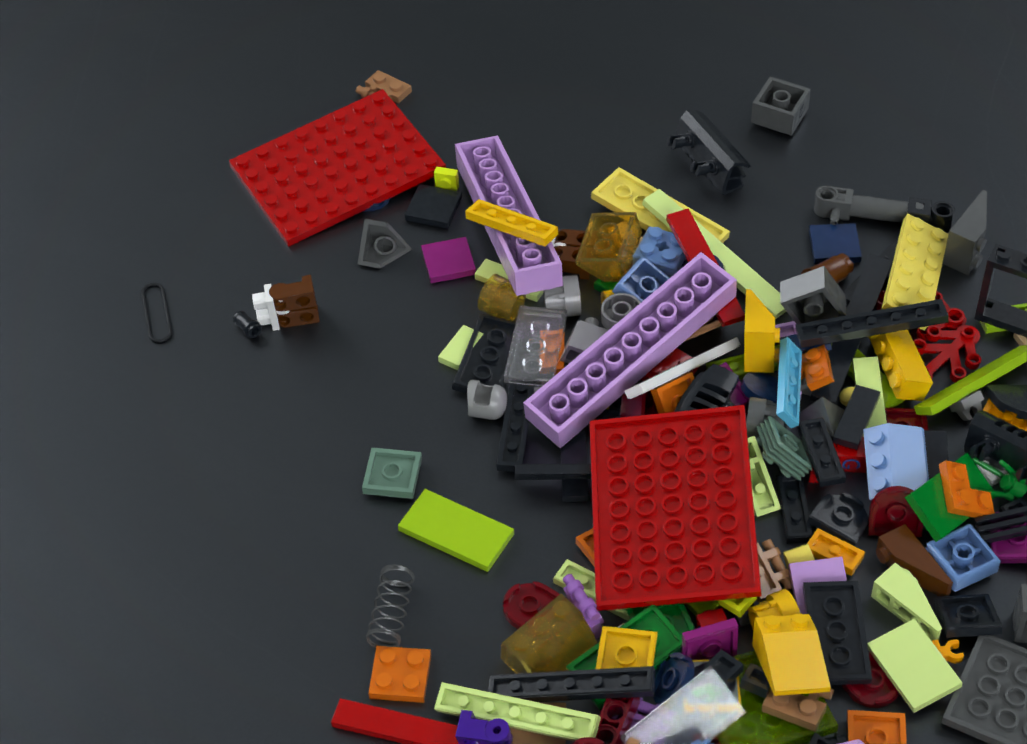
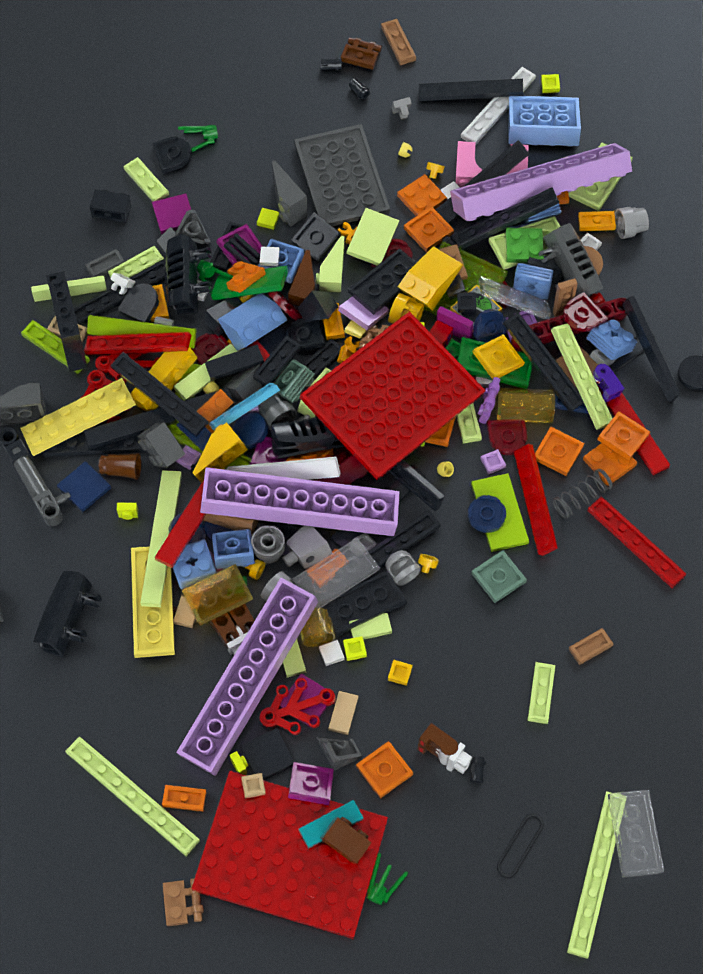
camera: 135 degrees left, 15 degrees up
yellow plate [465,199,558,247] -> none
none -> yellowish green tile [65,736,200,857]
none -> red tile [84,332,191,355]
none -> neon yellow plate [117,503,138,520]
none -> orange plate [162,785,207,812]
none -> tan tile [241,773,266,798]
none -> white tile [260,247,279,266]
none -> red plant [260,678,336,735]
none -> magenta tile [288,762,334,805]
none -> black slope [297,291,338,324]
none -> teal tile [298,800,364,849]
none -> white tile [319,640,344,666]
none -> reddish brown brick [320,817,372,864]
none -> tan tile [329,691,358,735]
none -> light orange plate [337,336,360,364]
none -> neon yellow plate [343,636,367,661]
none -> orange plate [356,741,413,799]
none -> green plant [366,853,408,905]
none -> yellow plate [388,660,413,686]
none -> yellow tile [418,554,439,573]
none -> light yellow hinge [437,462,454,477]
none -> dark blue tile [468,495,506,533]
none -> lavender tile [481,449,506,475]
none -> red plate [514,444,558,556]
none -> yellowish green tile [528,662,555,724]
none -> orange plate [535,427,584,476]
none -> yellowish green tile [567,792,626,959]
none -> medium nougat tile [569,628,613,665]
none -> red tile [587,496,686,588]
none -> orange plate [597,411,650,460]
none -> clear tile [607,790,664,878]

